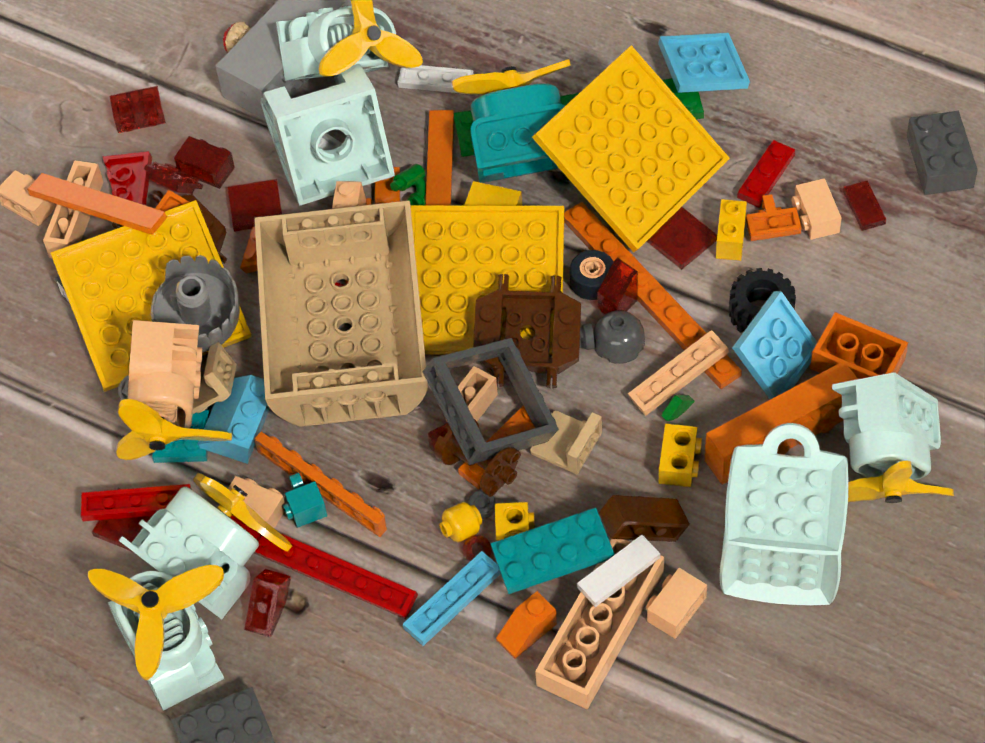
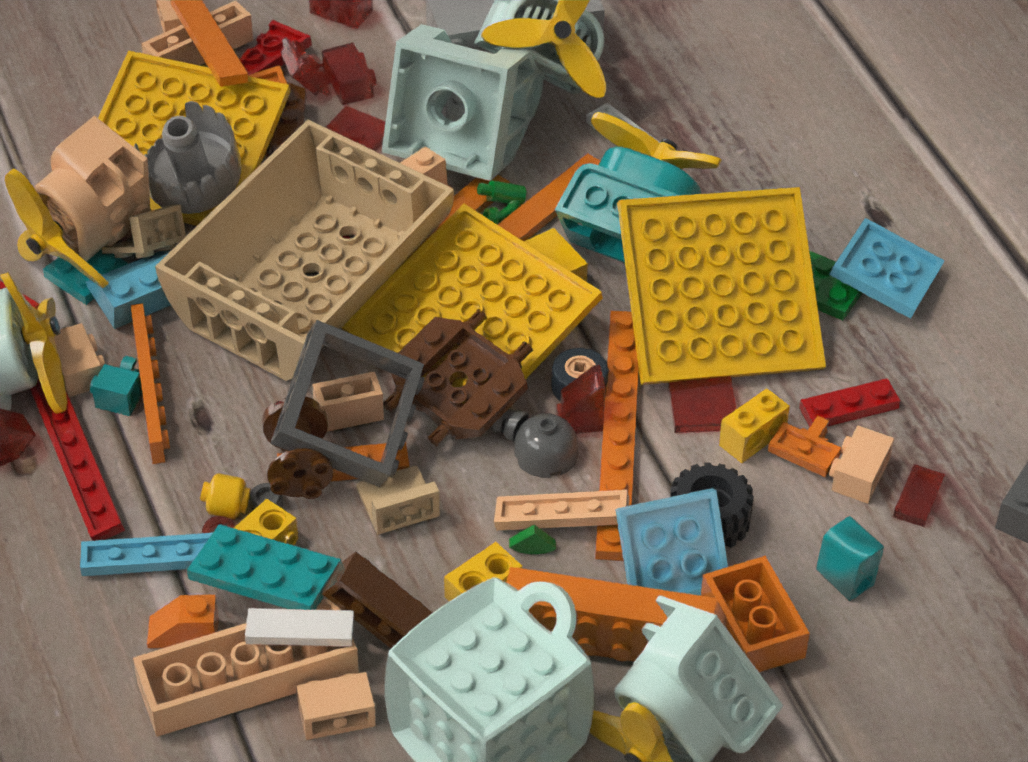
camera: 35 degrees right, 10 degrees down
none -> teal piece [816,516,884,601]

